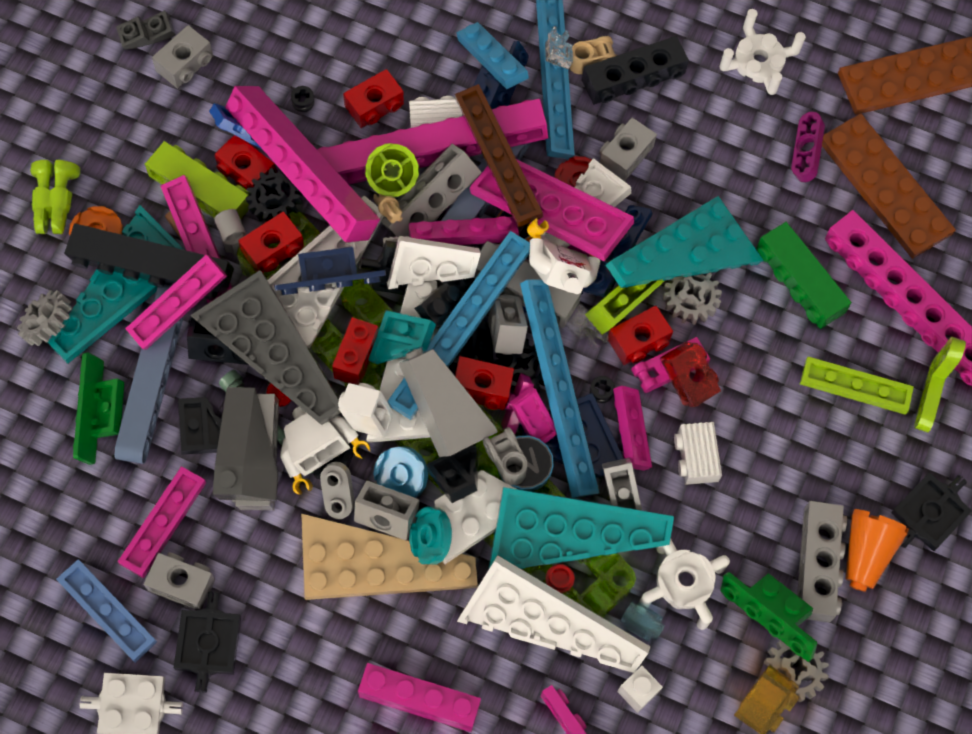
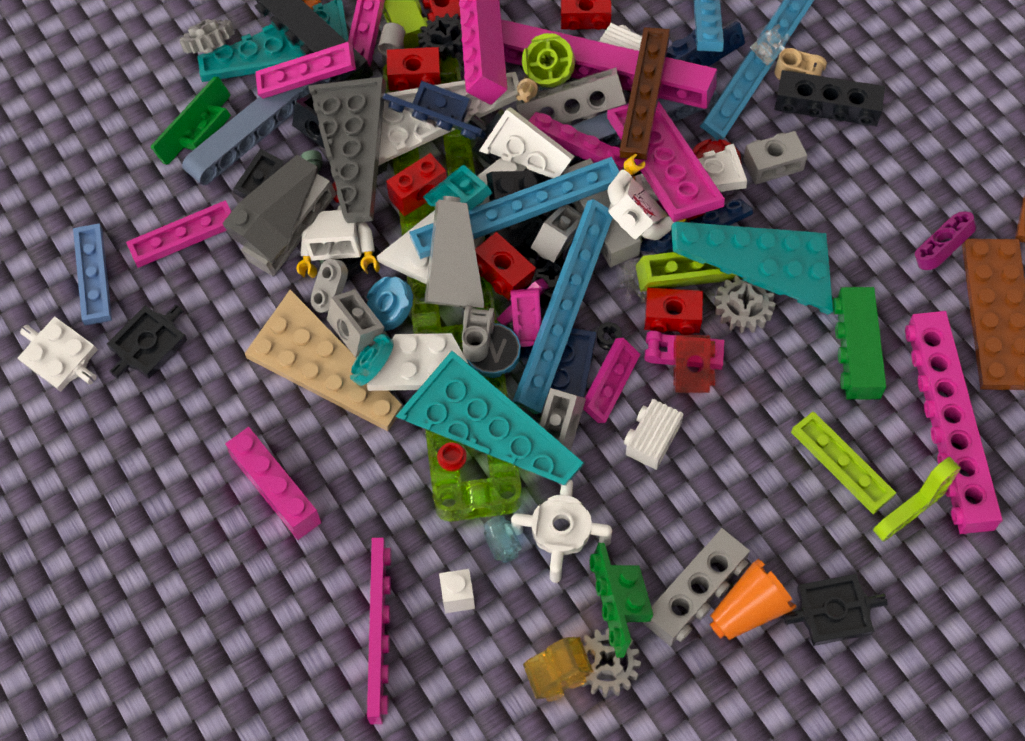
camera: 40 degrees right, 5 degrees down
light grey brick [143,552,215,610] -> none
white brick [338,383,394,438] -> none
black wing [426,443,478,503] -> none
white wing [457,555,650,673] -> none
white plate [719,9,806,95] -> none

